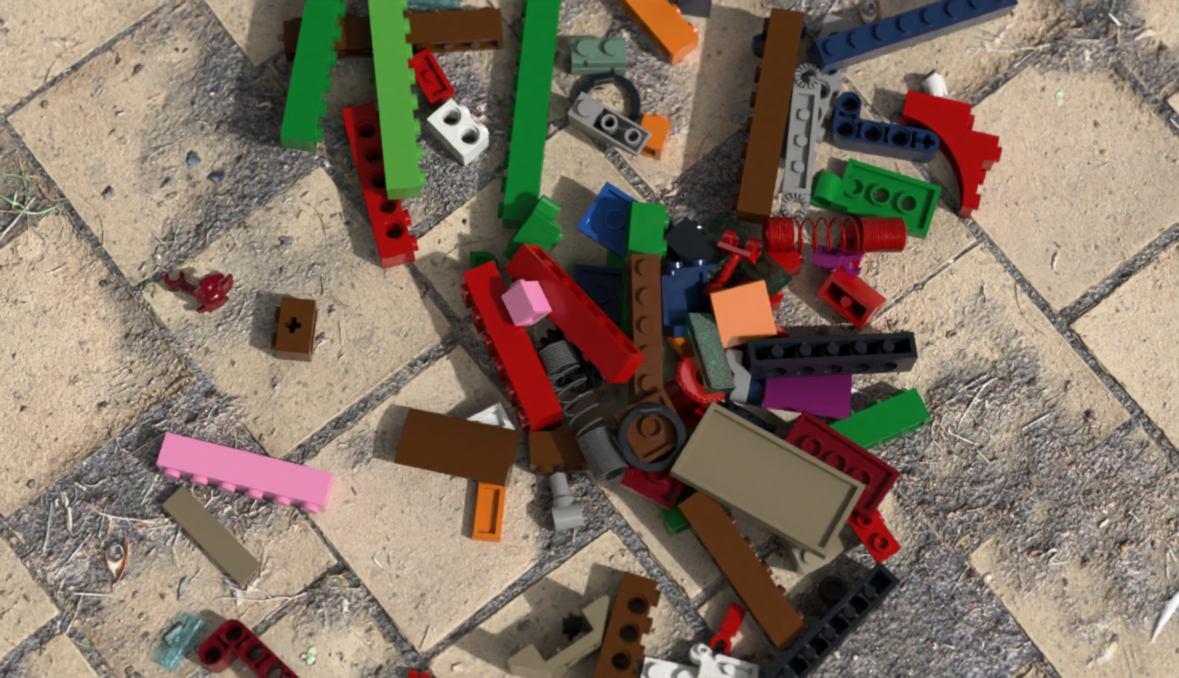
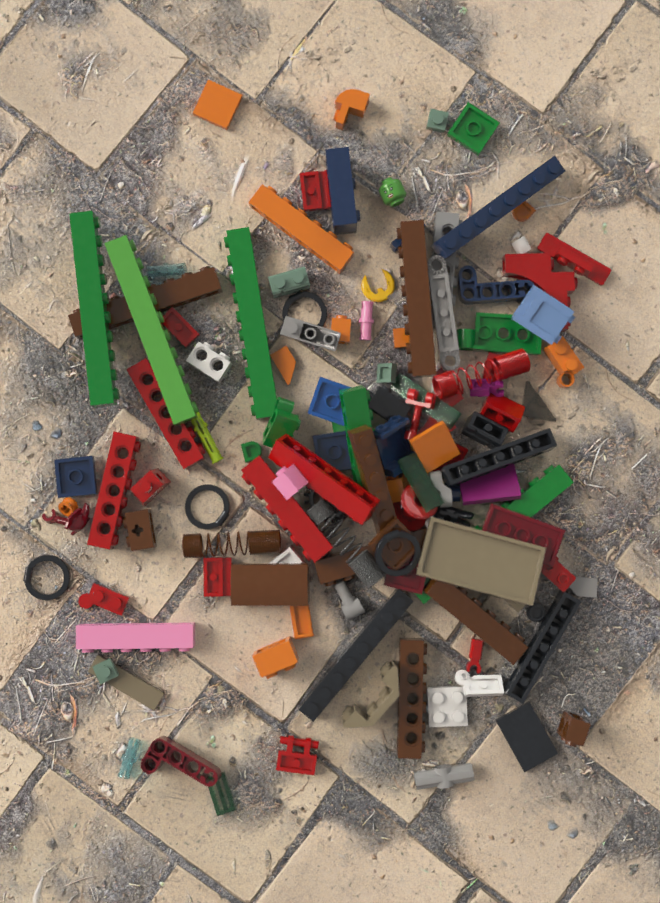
camera: 15 degrees left, 15 degrees up
black plate [562,612,581,641] -> none
none -> black piece [23,555,70,601]
none -> dark blue plate [54,456,98,498]
none -> orange bush [58,497,78,516]
none -> red hinge [78,583,130,616]
none -> red brick [87,431,141,550]
none -> sand green plate [93,658,119,684]
none -> red torso [130,468,171,507]
none -> reddish brown piece [182,529,281,558]
none -> black piece [185,484,230,530]
none -> lime pin [191,412,224,464]
none -> red plate [203,557,232,597]
none -> orange brick [252,636,299,679]
none -> orange tile [270,346,296,386]
none -> black brick [298,588,413,722]
none -> bright pink pin [359,301,374,341]
none -> yellow head [361,269,395,302]
none -> sand green plate [376,363,397,384]
none -> orange brick [385,473,408,503]
none -> orange tile [393,328,409,349]
none -> black brick [461,411,508,449]
none -> orange tile [512,201,536,222]
none -> medium blue container [512,284,575,345]
none -> clear smoke tile [522,381,556,422]
none -> red bracket [537,233,612,286]
none -> orange hinge [543,336,585,388]
none -> light grey tile [569,576,598,598]

